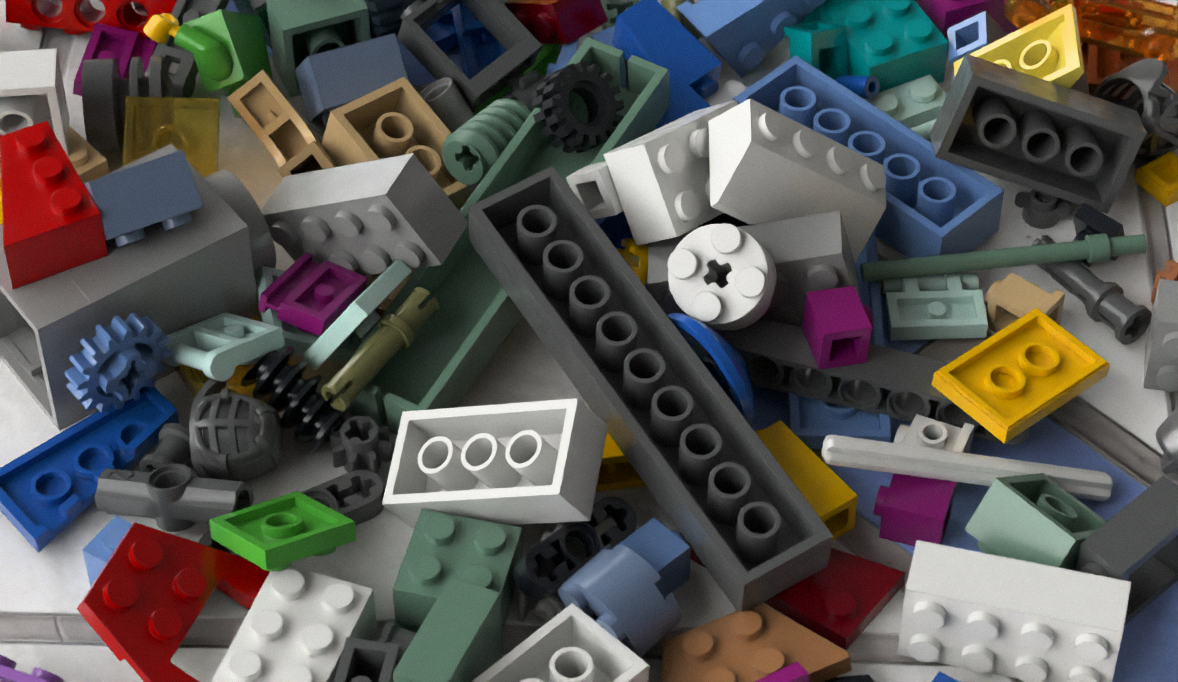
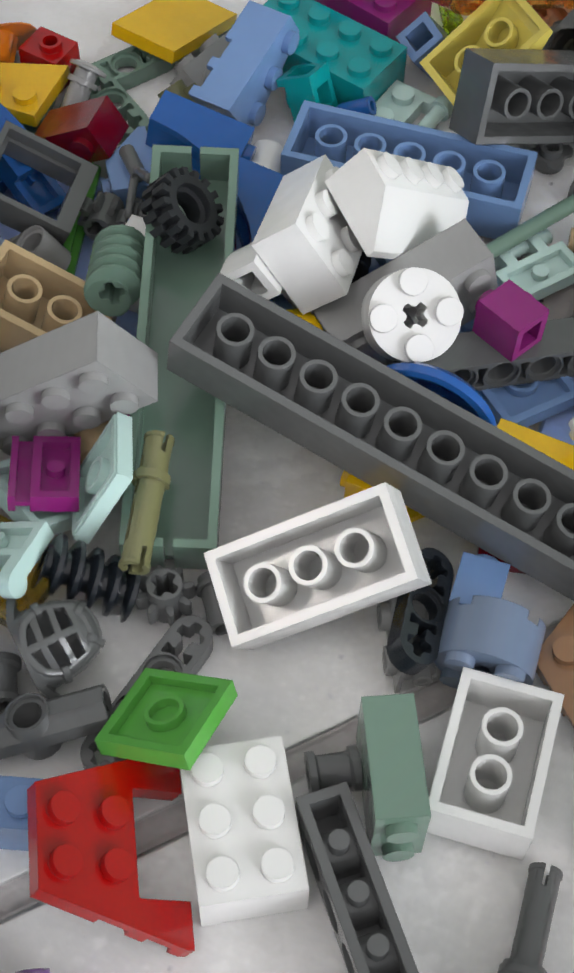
camera: 30 degrees left, 10 degrees up
sand green brick [392,509,523,632] -> none

